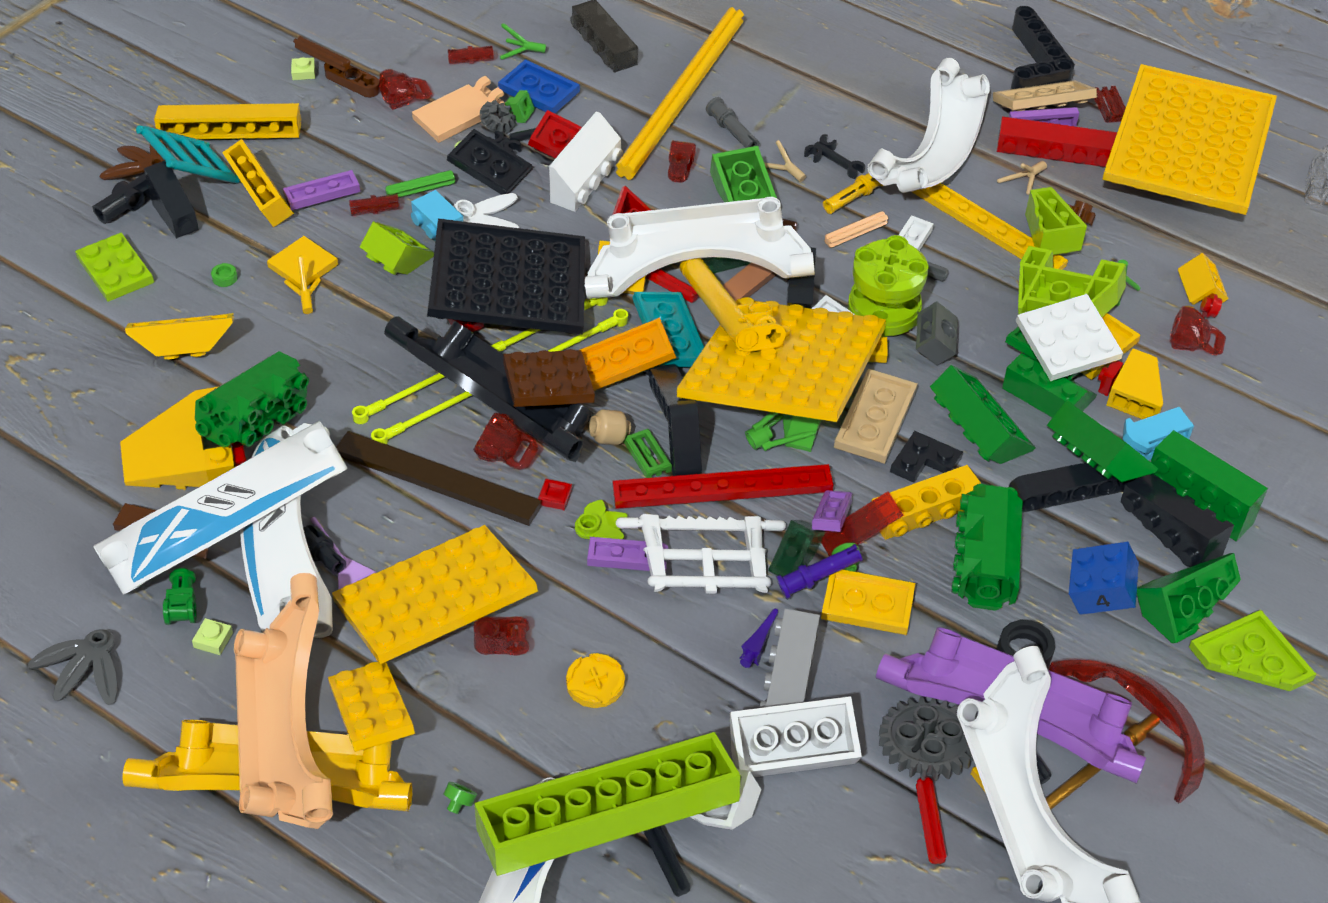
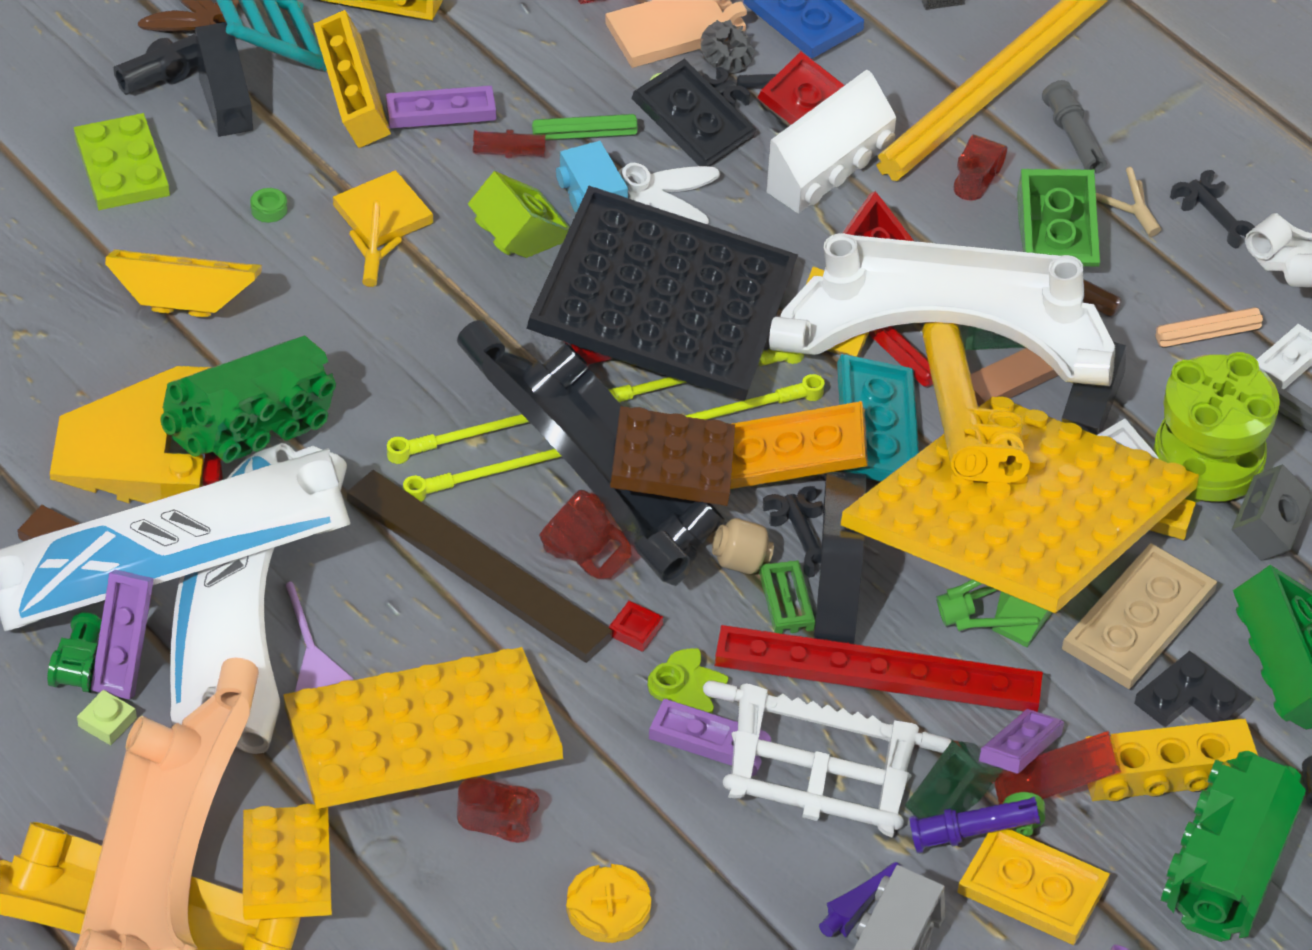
camera: 15 degrees right, 0 degrees up
black arm [303,525,346,575] -> none
bright green tile [504,90,535,123] -> none
yellow pin [823,173,883,214] -> none
none -> medium lavender plate [91,569,154,699]
none -> black bar [762,486,823,578]

